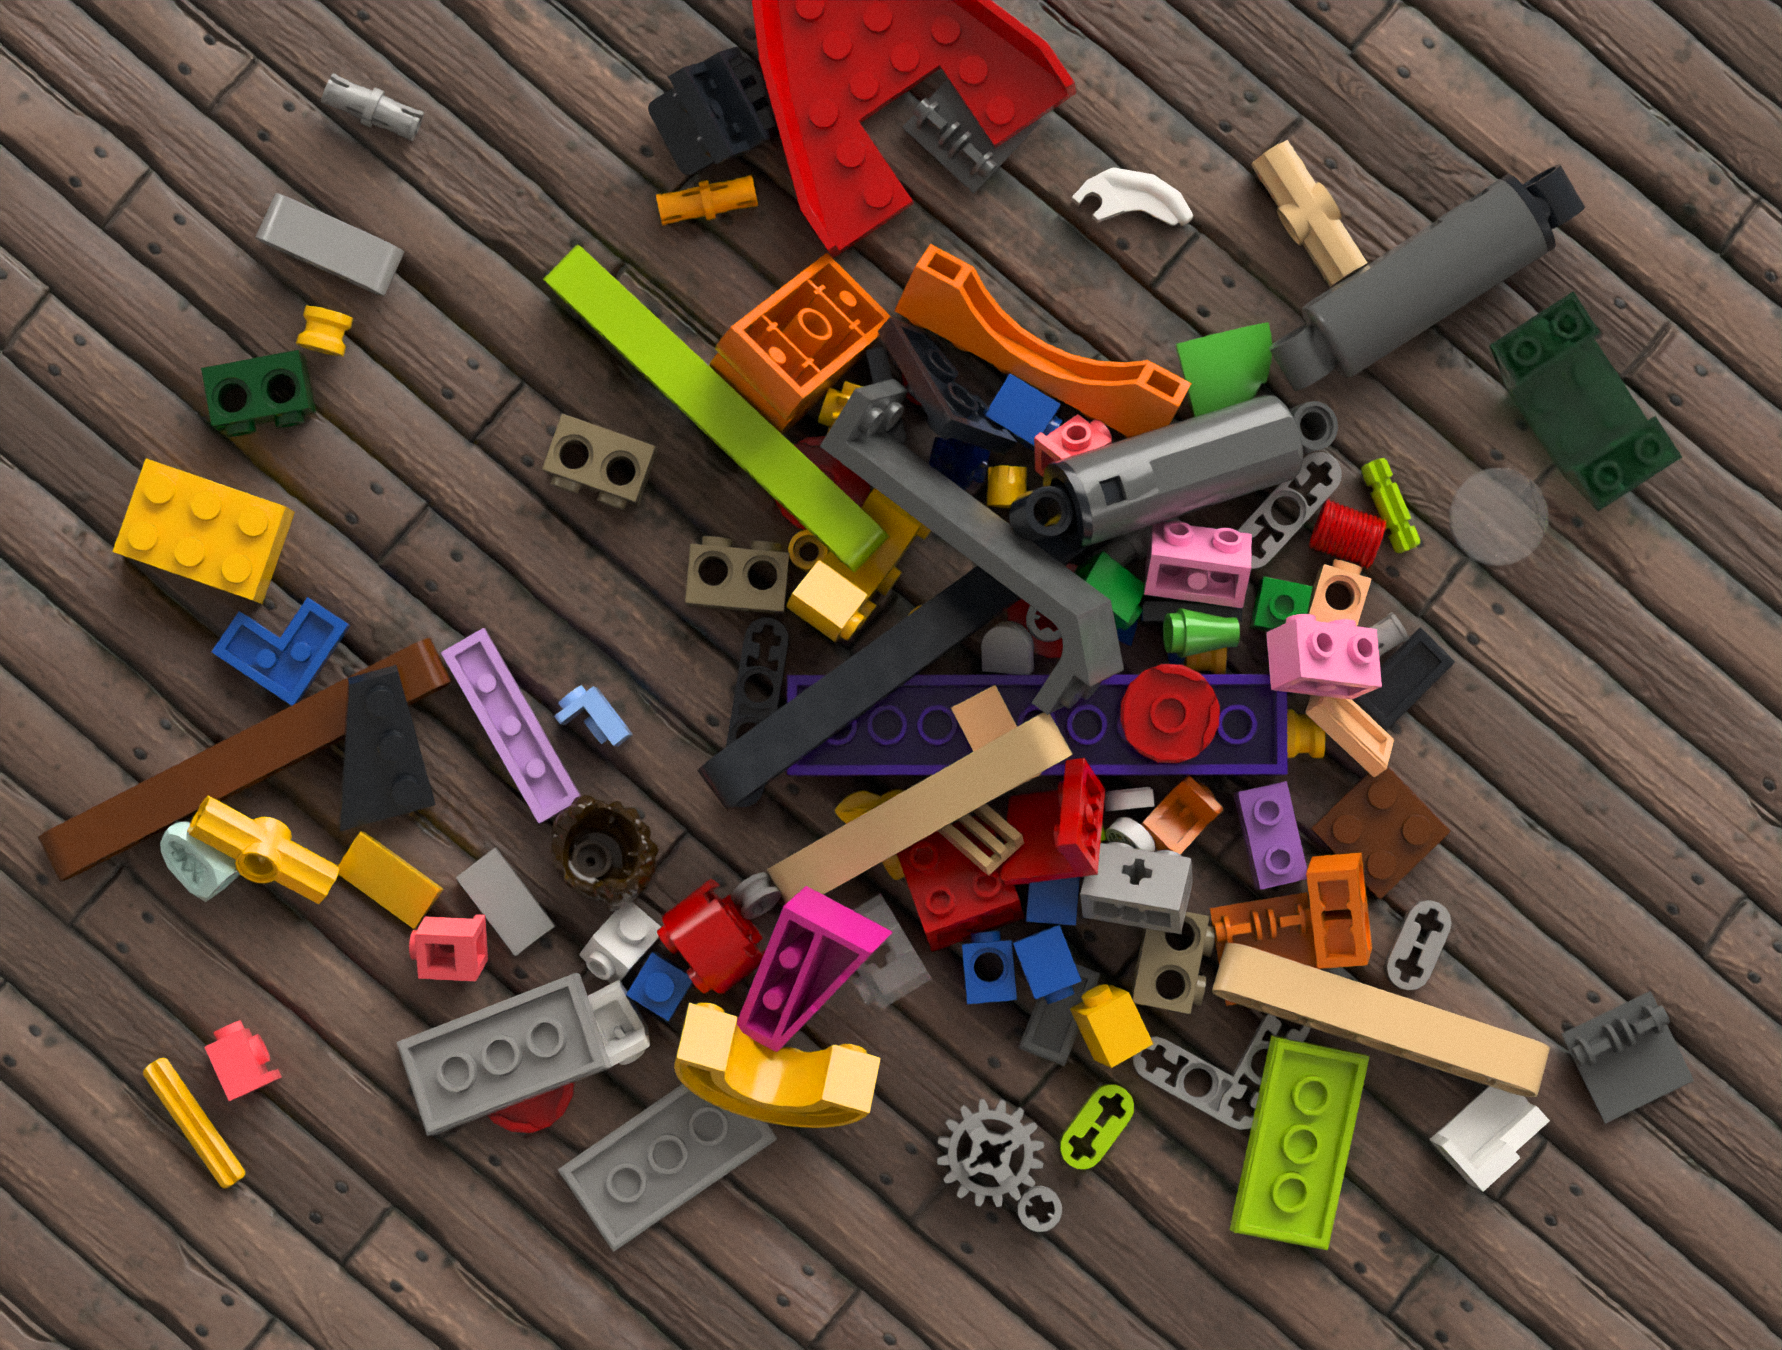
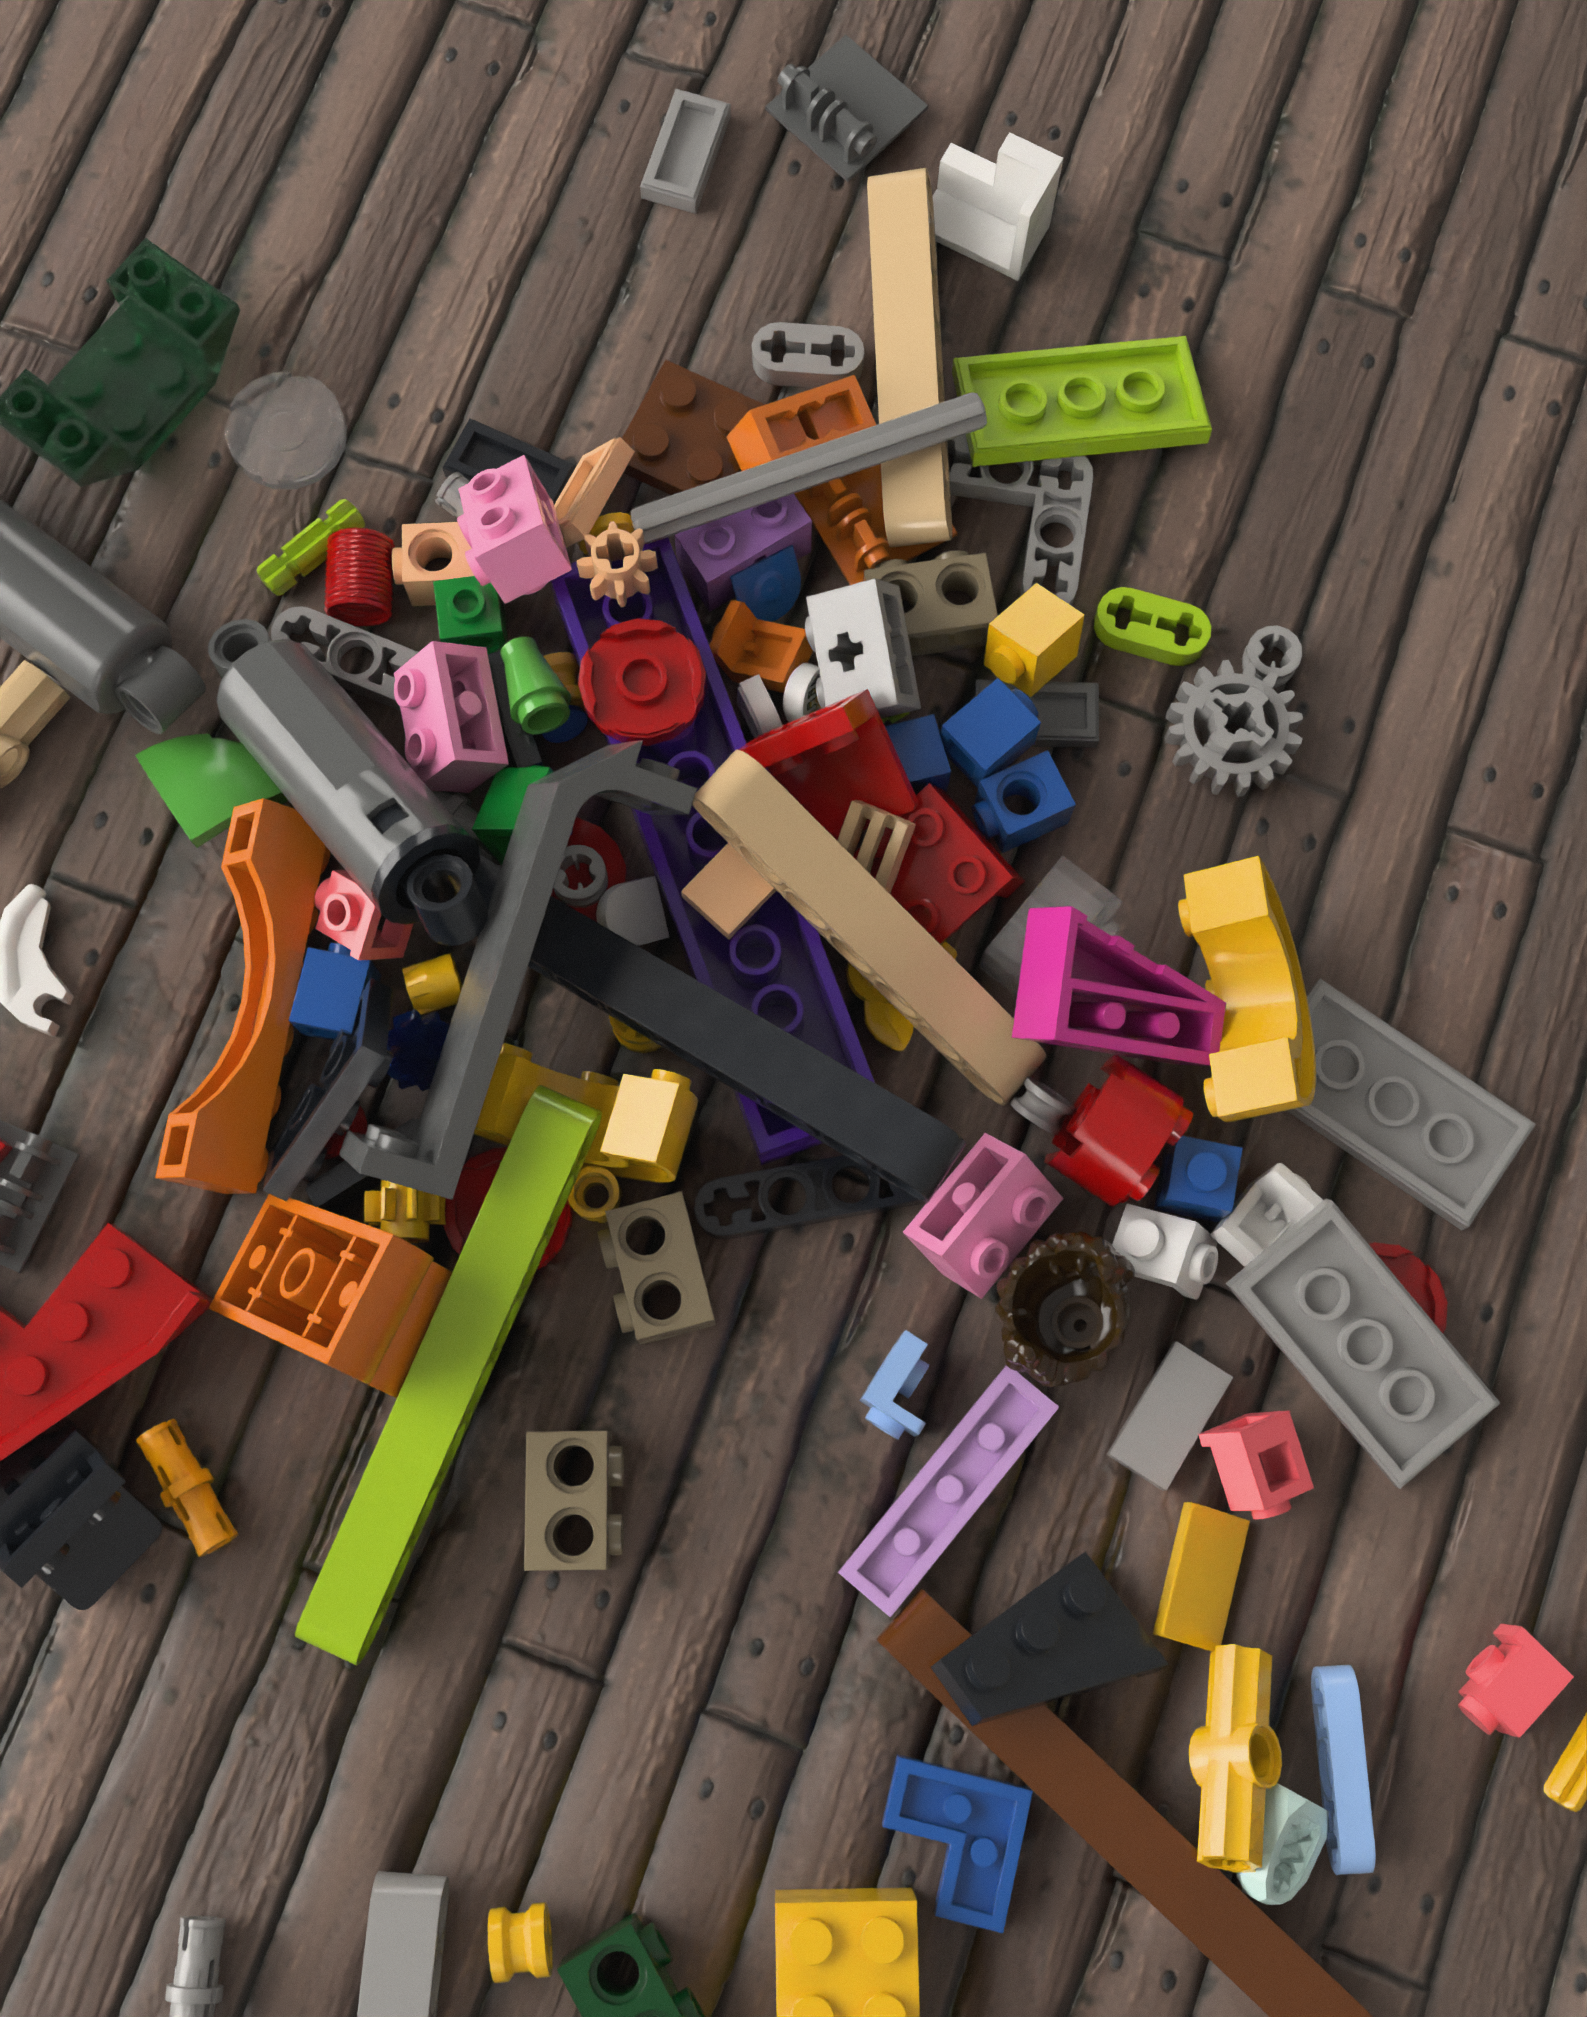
camera: 115 degrees left, 10 degrees down
none -> light nougat gear [577,521,658,607]
none -> light grey axle [631,392,987,544]
none -> light grey tile [640,89,731,214]
none -> blue piece [730,545,801,622]
none -> bright pink brick [903,1133,1064,1299]
none -> light blue beam [1311,1665,1376,1875]

